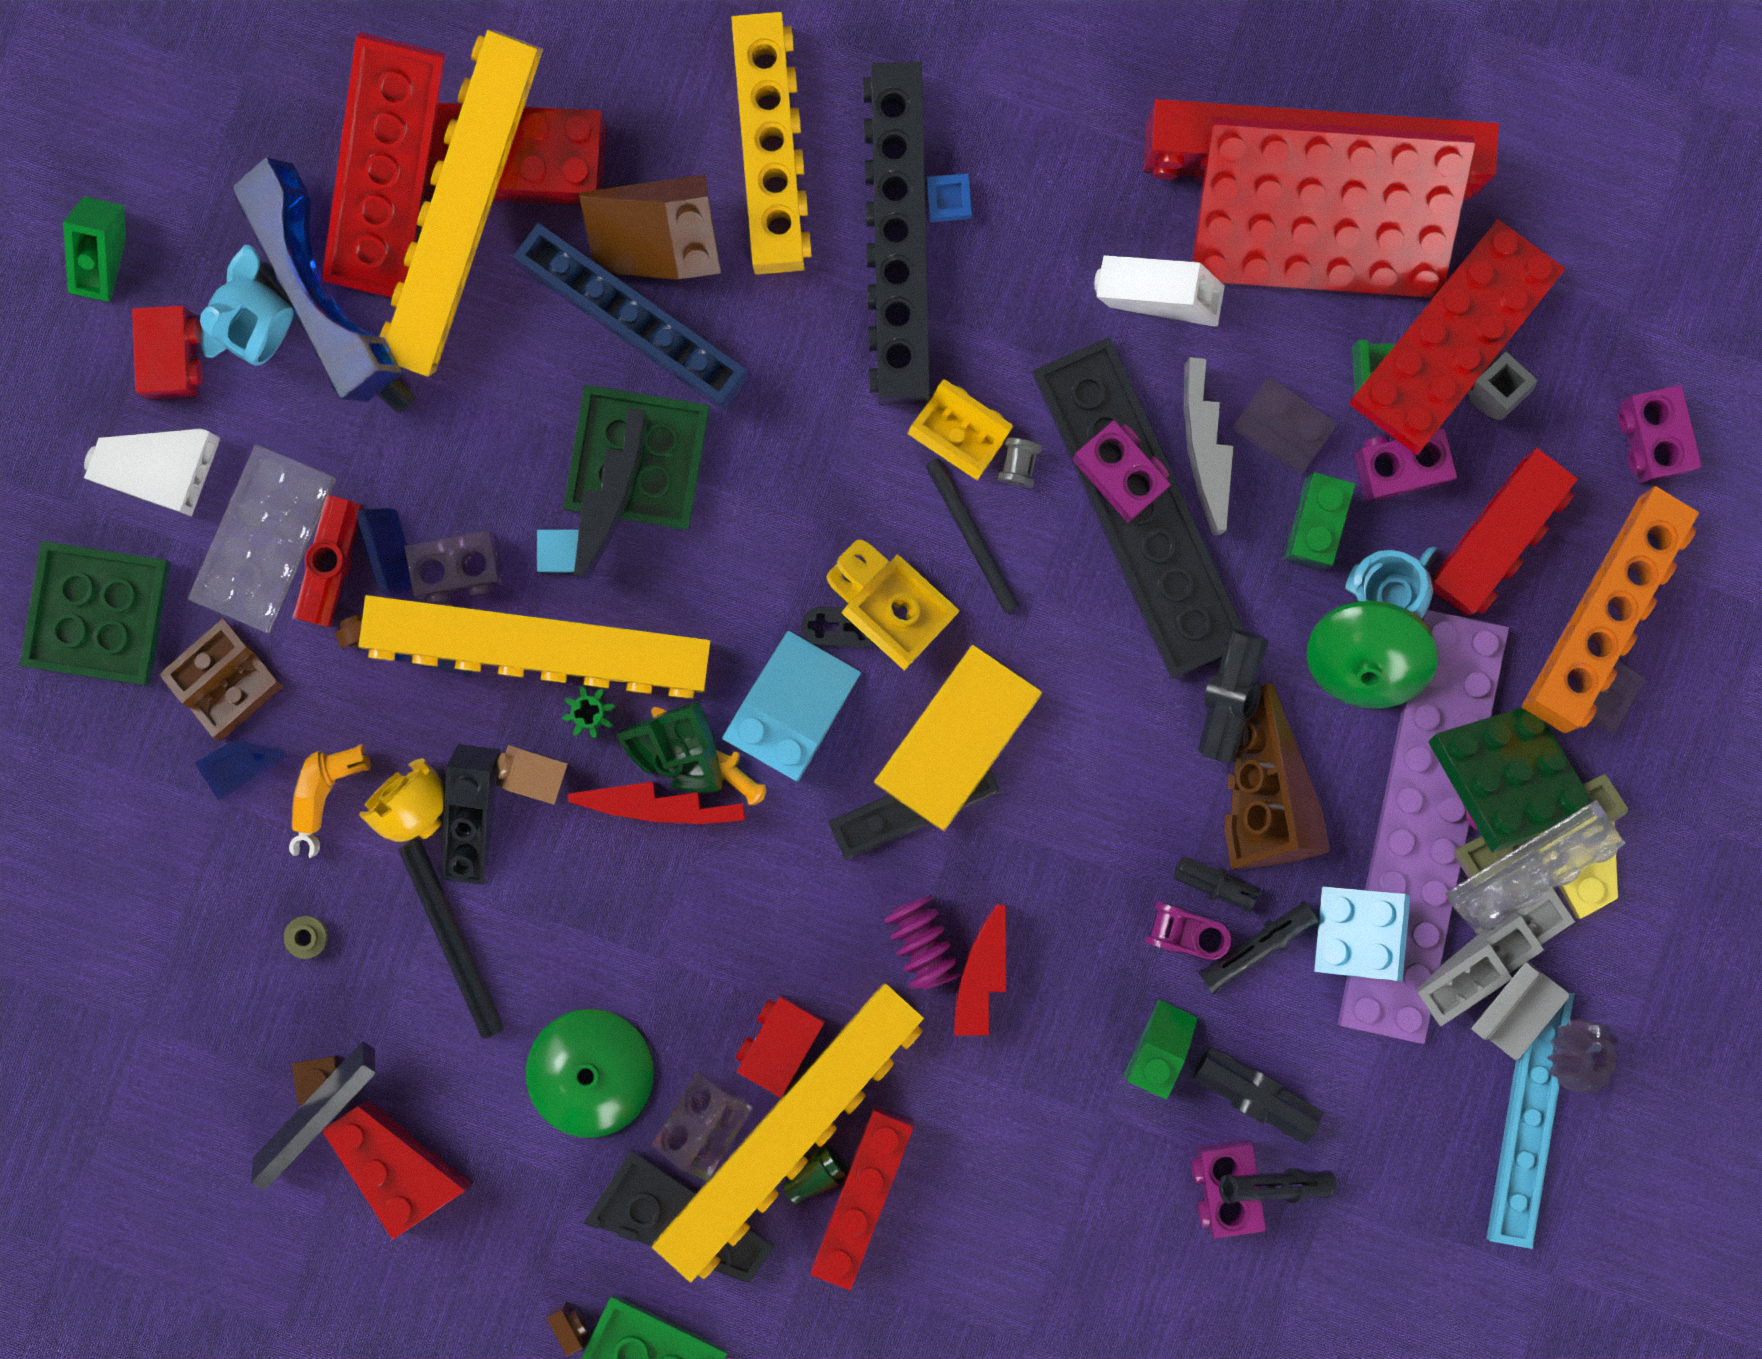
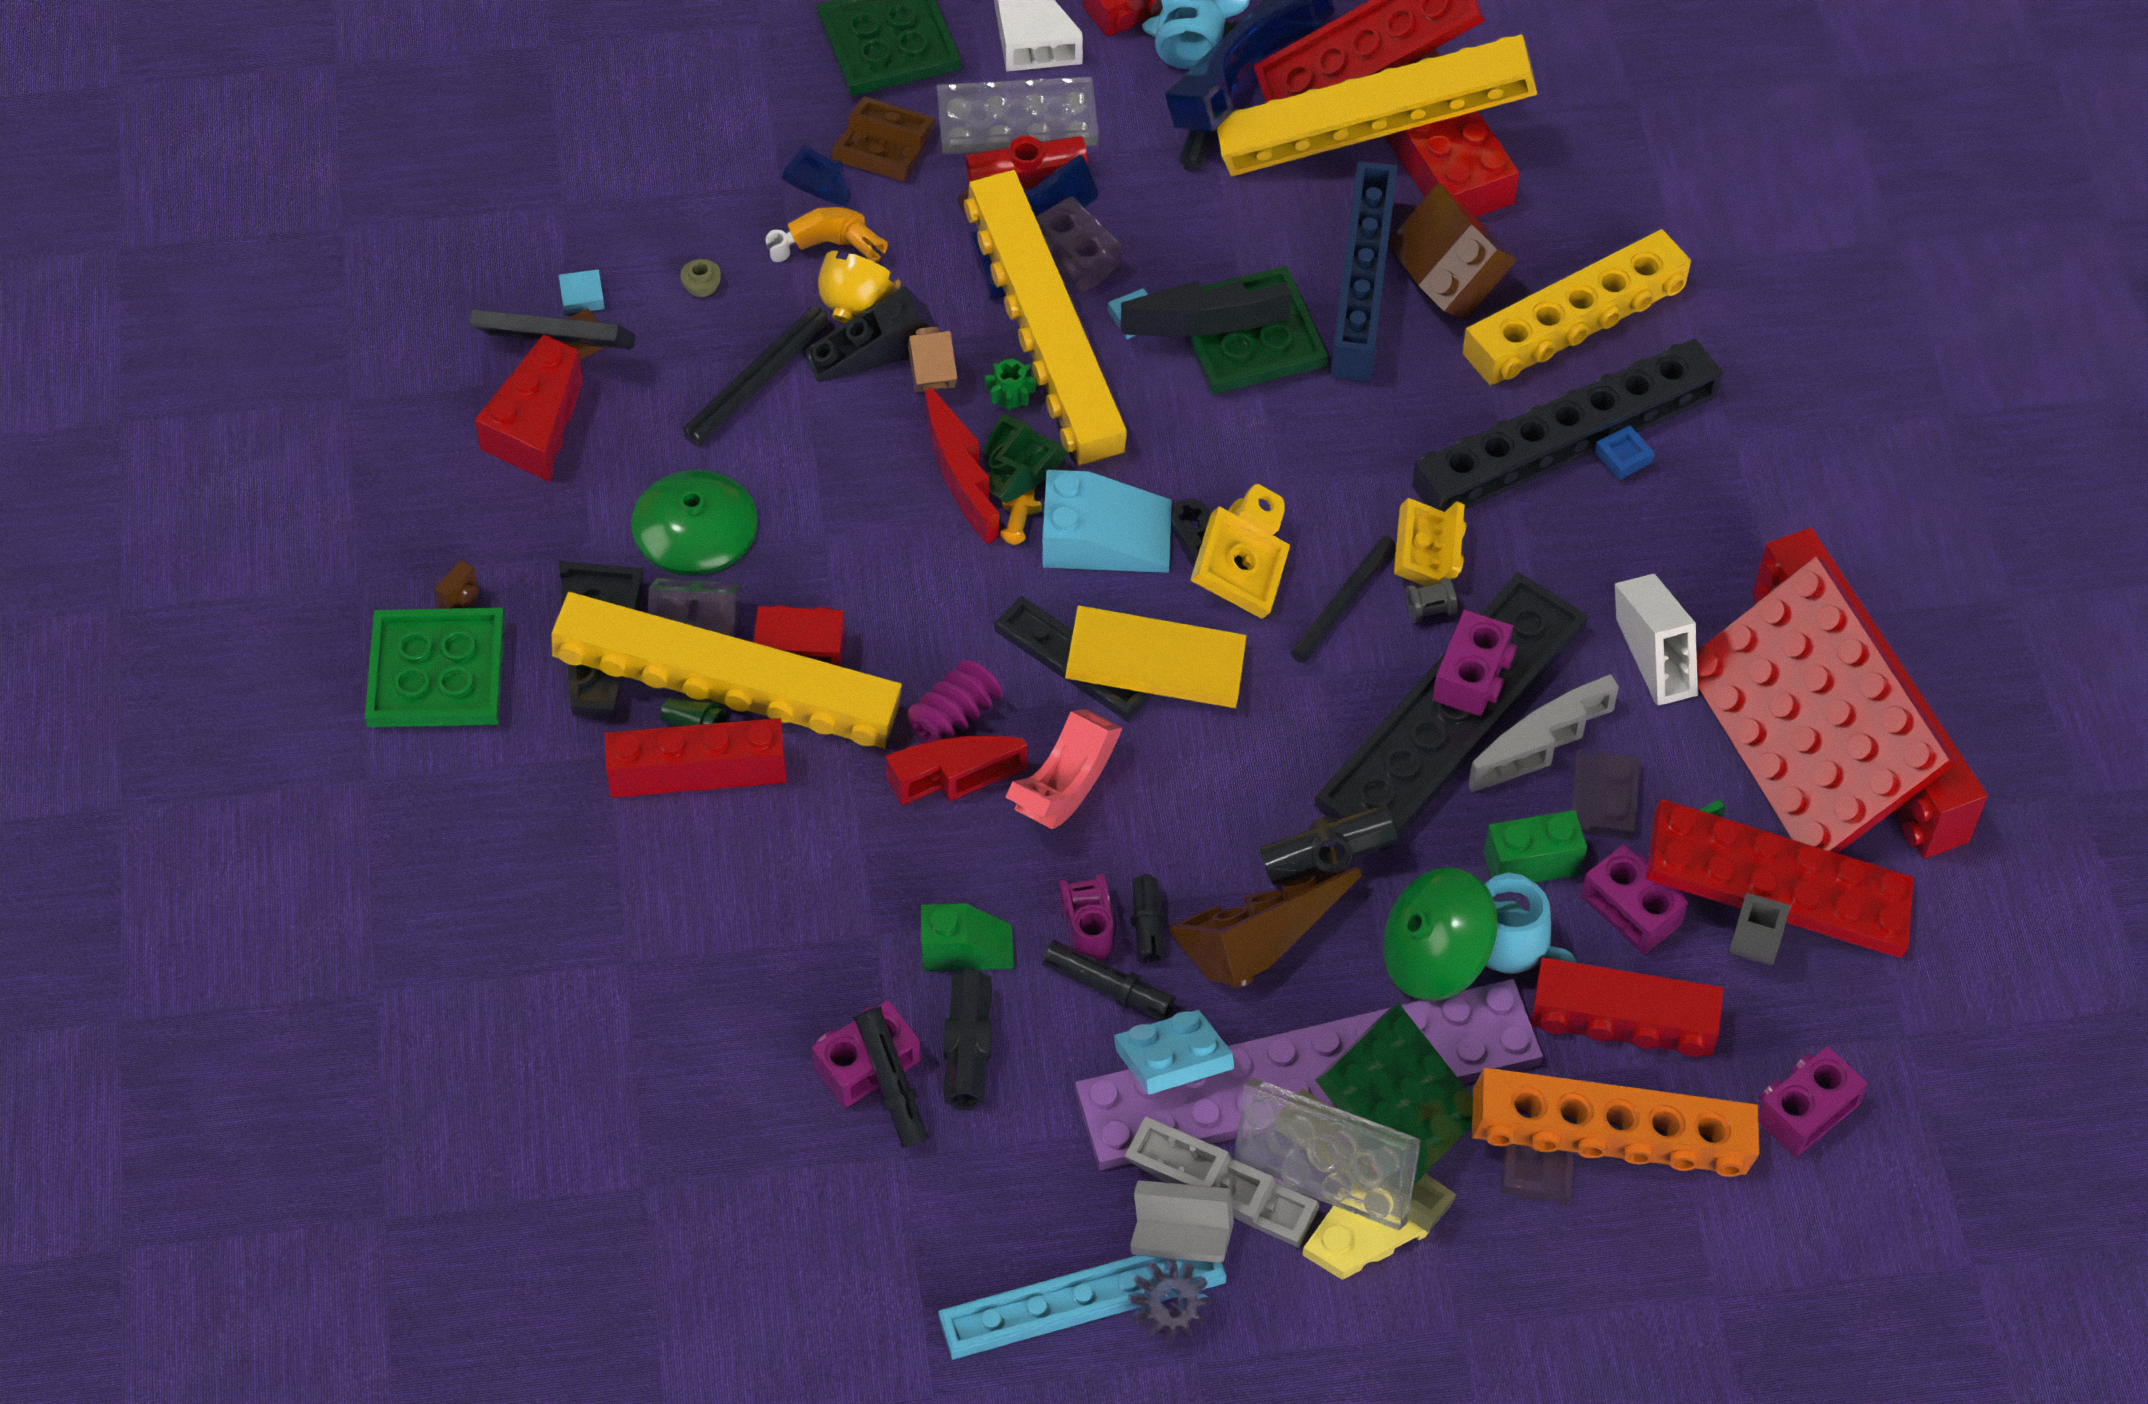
camera: 60 degrees right, 30 degrees down
none -> medium azure tile [559,269,605,315]
none -> coral arch [1006,709,1123,829]

